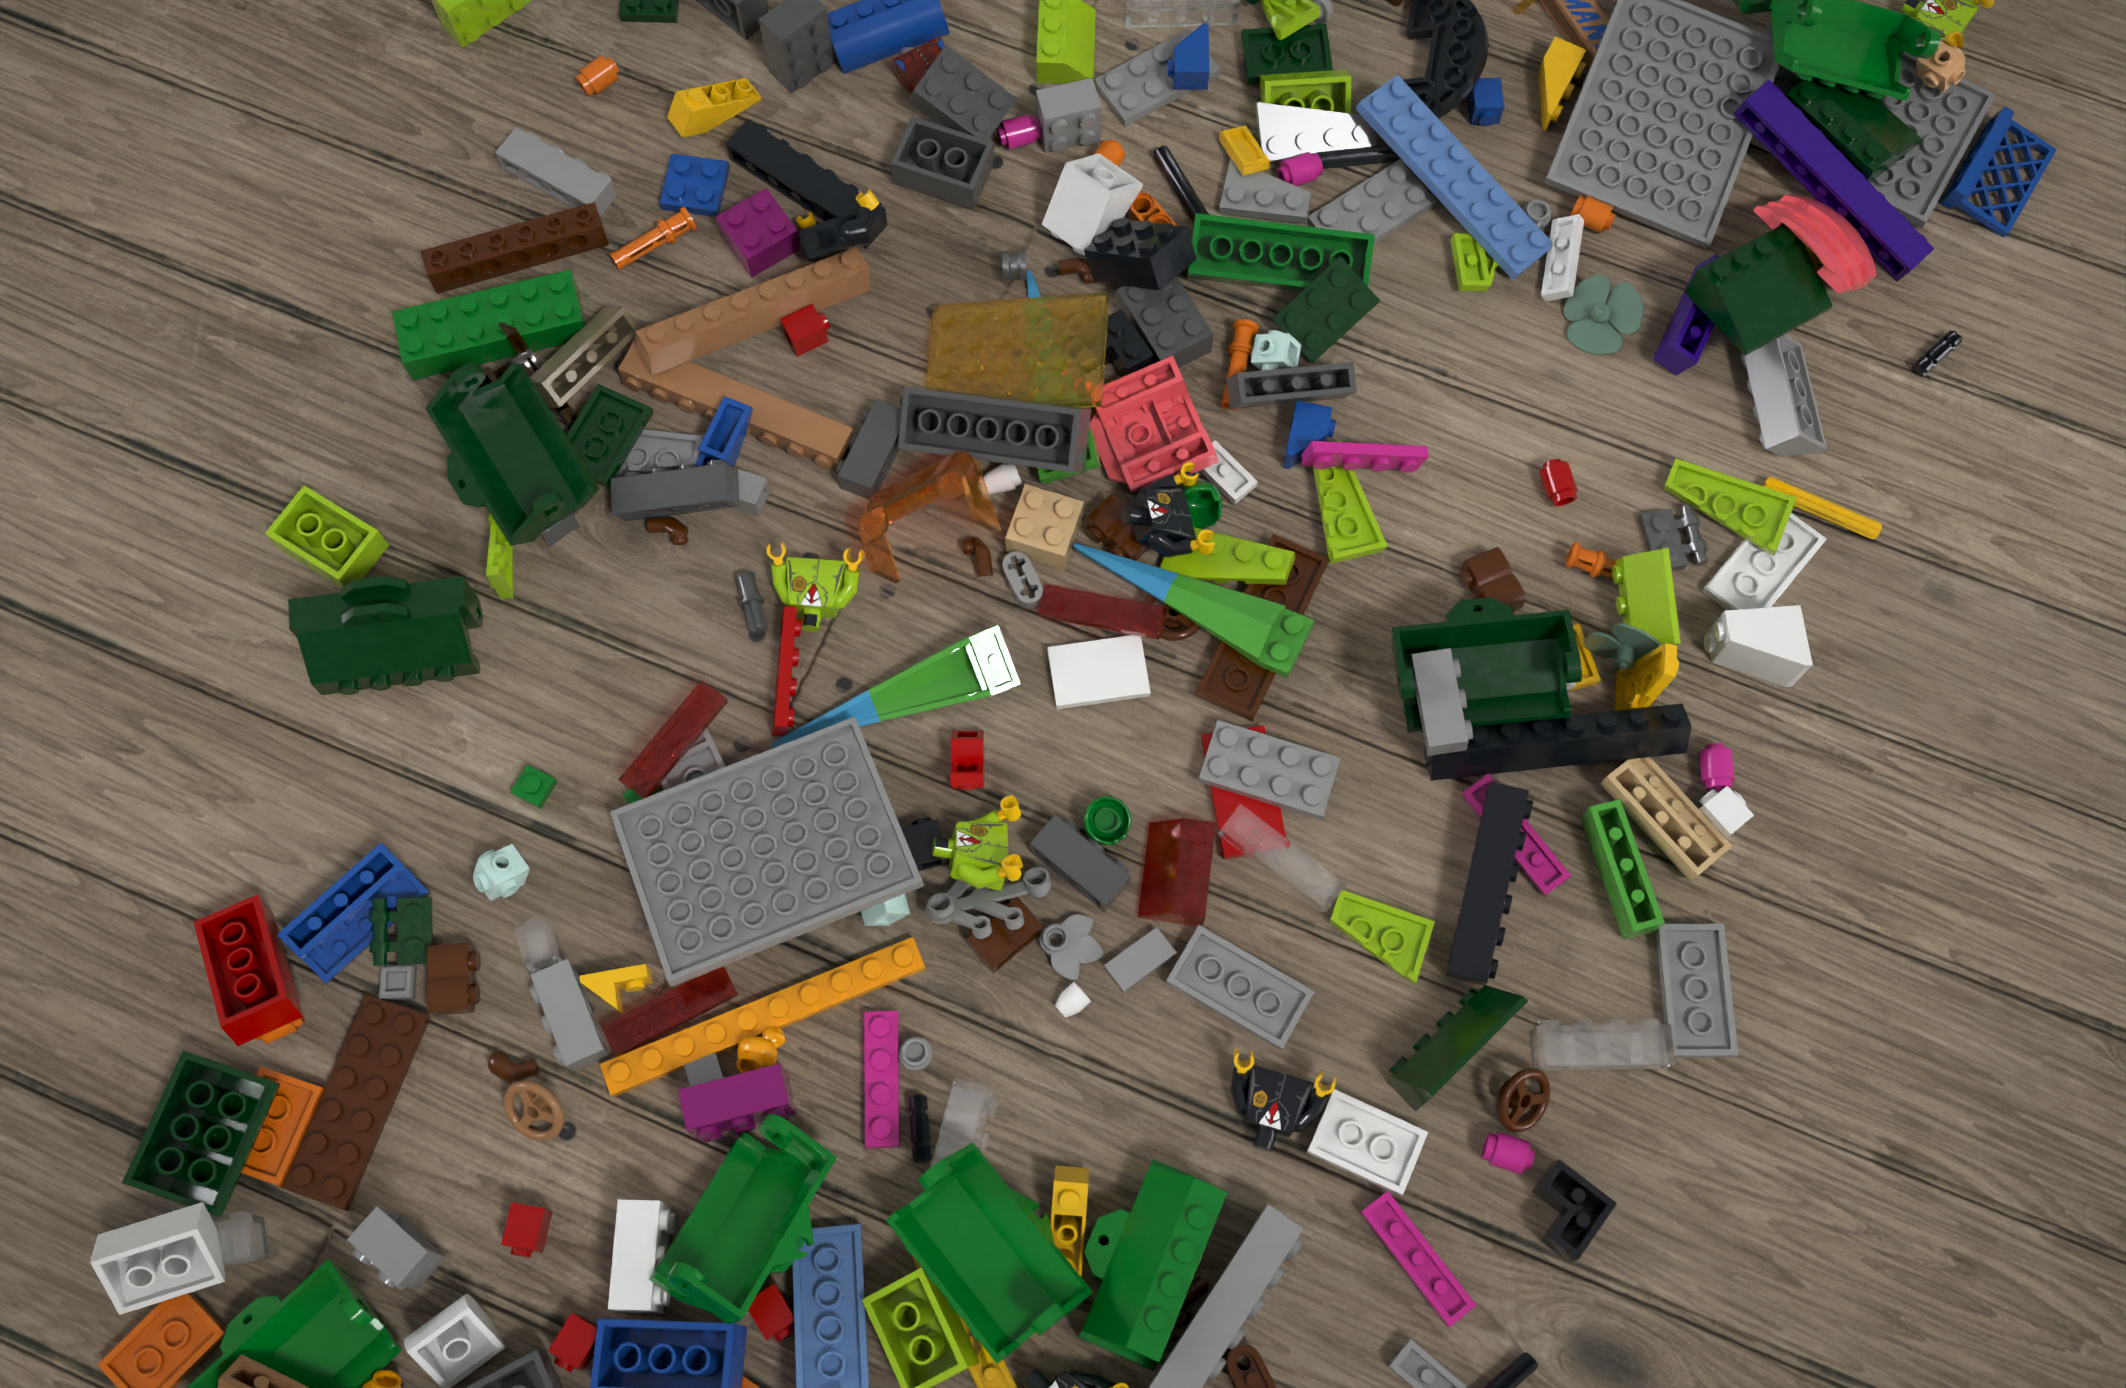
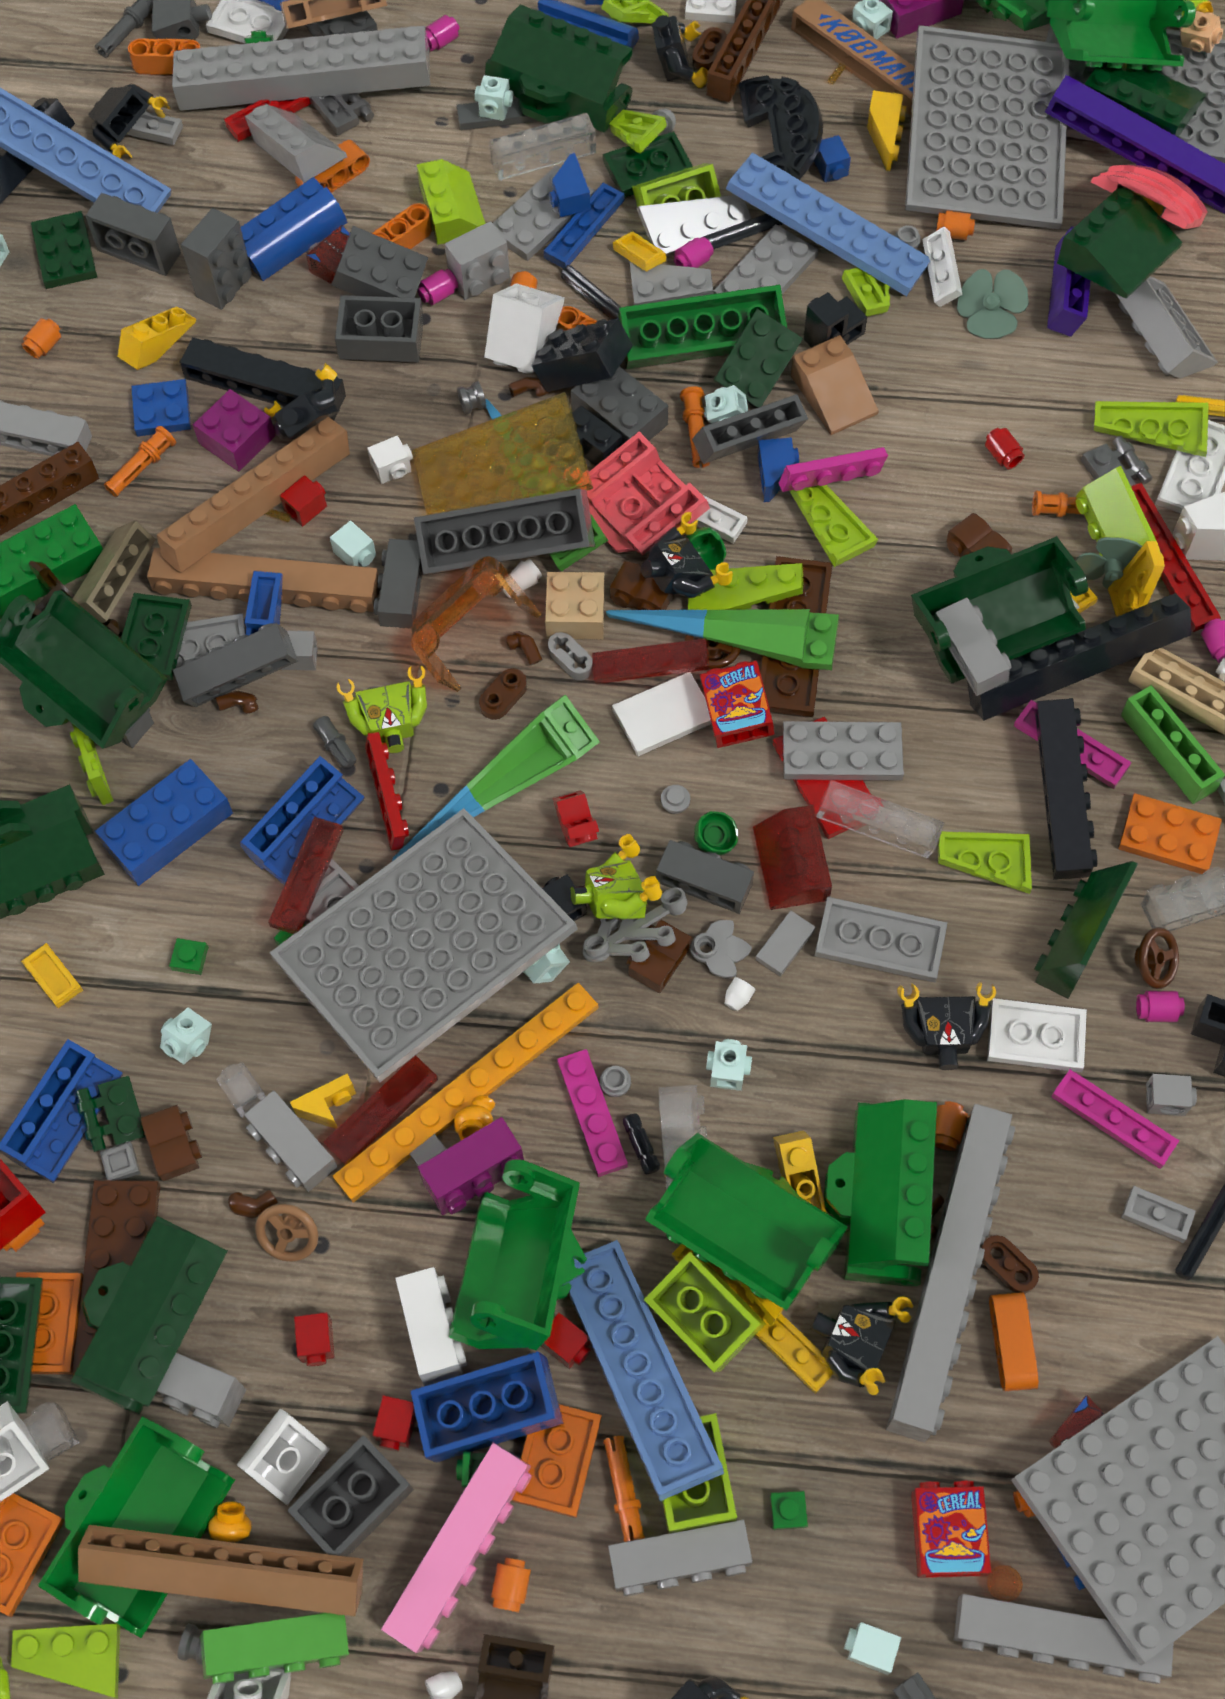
camera: 15 degrees left, 5 degrees down
none -> yellow tile [21,943,83,1008]
none -> dark green piece [69,1216,227,1415]
none -> blue brick [95,759,233,886]
none -> blue brick [240,756,365,886]
none -> clear yellow leg [264,509,290,523]
none -> light aqua brick [330,520,376,567]
none -> white brick [367,435,413,484]
none -> orange beam [372,203,432,249]
none -> reddish brown plate [479,668,527,720]
none -> blue plate [544,182,624,269]
none -> light grey plate [661,785,690,814]
none -> brick [700,661,775,748]
none -> light aqua brick [706,1039,752,1091]
none -> medium nougat slope [791,335,879,435]
none -> black brick [803,292,867,348]
none -> orange brick [935,1101,968,1151]
none -> orange plate [1118,793,1222,875]
none -> red plate [1131,483,1221,632]
none -> light grey brick [1146,1074,1197,1116]

